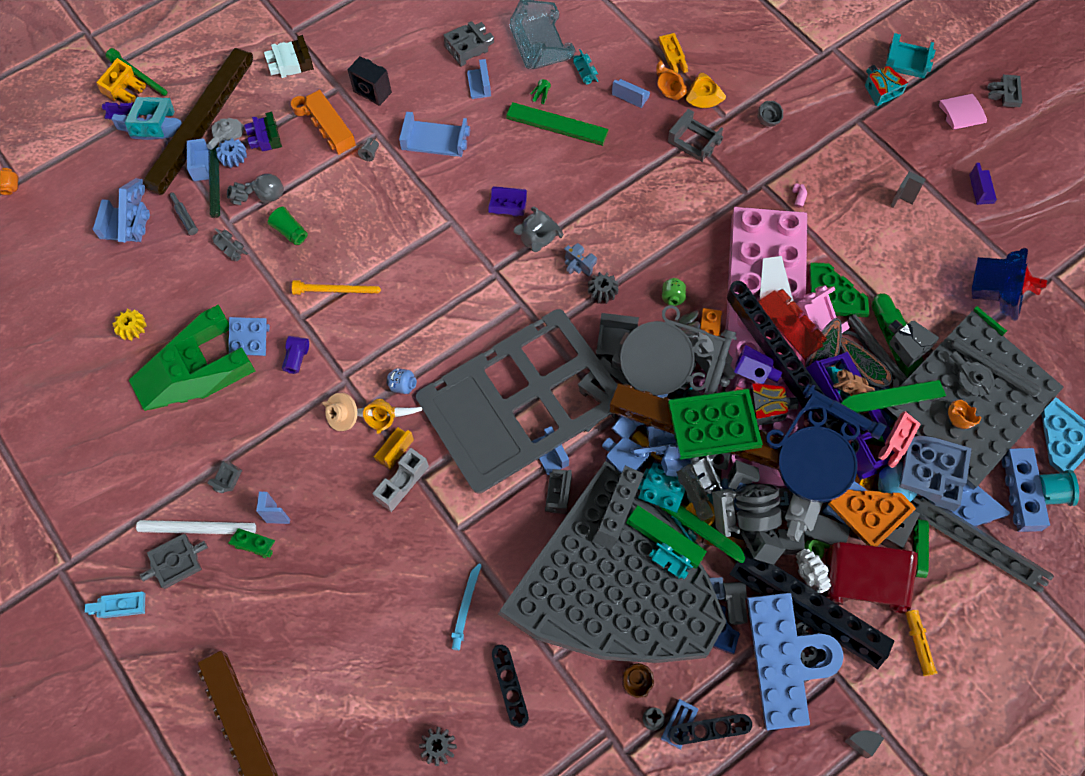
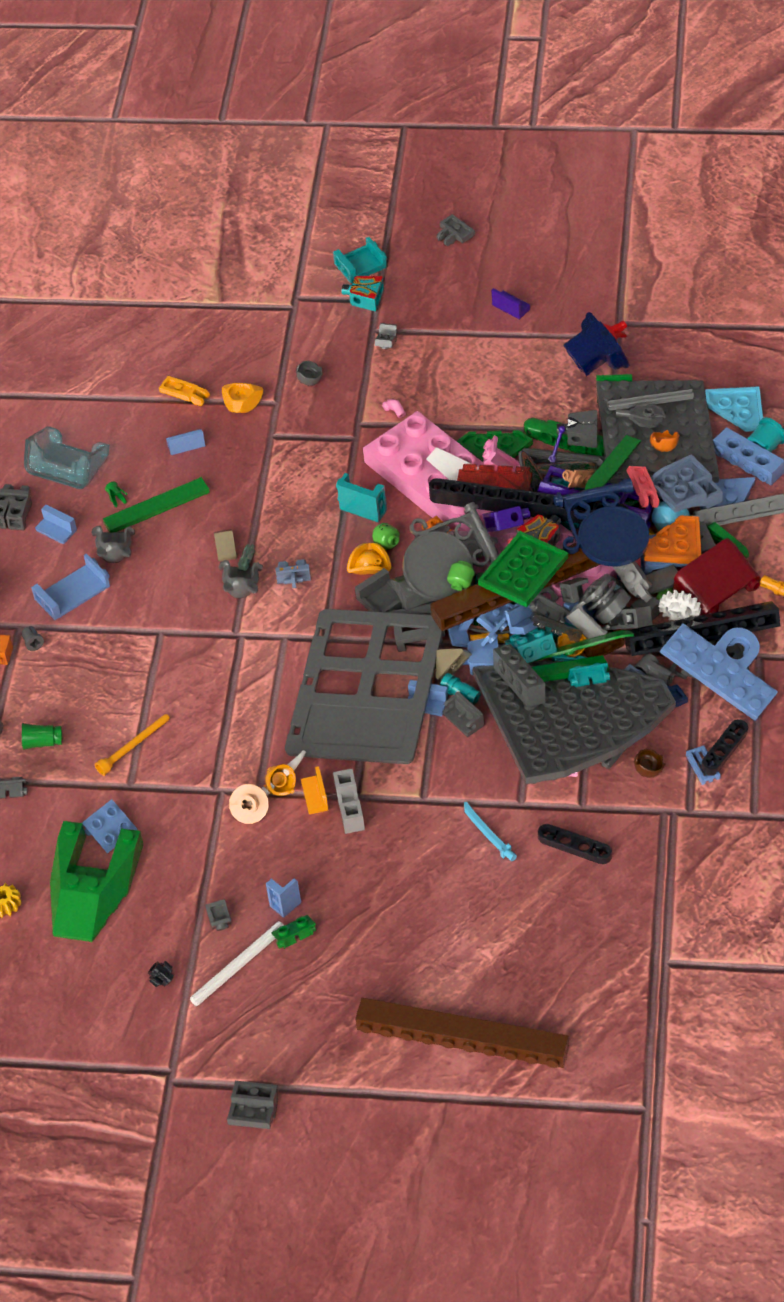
camera: 45 degrees left, 15 degrees down
medium azure hinge [85,592,146,618] -> none
dark grey plate [140,533,208,589] -> none
dark purple piece [282,336,309,374] -> none
medium blue head [387,368,417,394] -> none
dark grey gear [419,727,457,766] -> none
dark purple bracket [488,186,527,216] -> none
teal hinge [573,49,599,84] -> none
dark grey gear [588,272,619,304] -> none
dark grey bush [642,708,664,731] -> none
orange hair [656,60,687,100] -> none
dark grey panel [668,109,723,162] -> none
dark grey panel [891,171,926,208] -> none
bright pink slope [939,94,987,129] -> none
none -> dark grey hair [91,526,136,563]
none -> black gear [148,961,174,987]
none -> dark tan slope [214,529,237,562]
none -> dark grey brick [227,1081,278,1129]
none -> sand green axle [238,544,255,571]
none -> teal panel [336,473,387,523]
none -> light orange hat [347,543,391,575]
none -> bracket [375,323,397,349]
none -> dark tan slope [436,648,472,680]
none -> teal axle [440,673,481,705]
none -> bright green head [447,561,475,591]
none -> dark purple hinge [549,426,566,462]

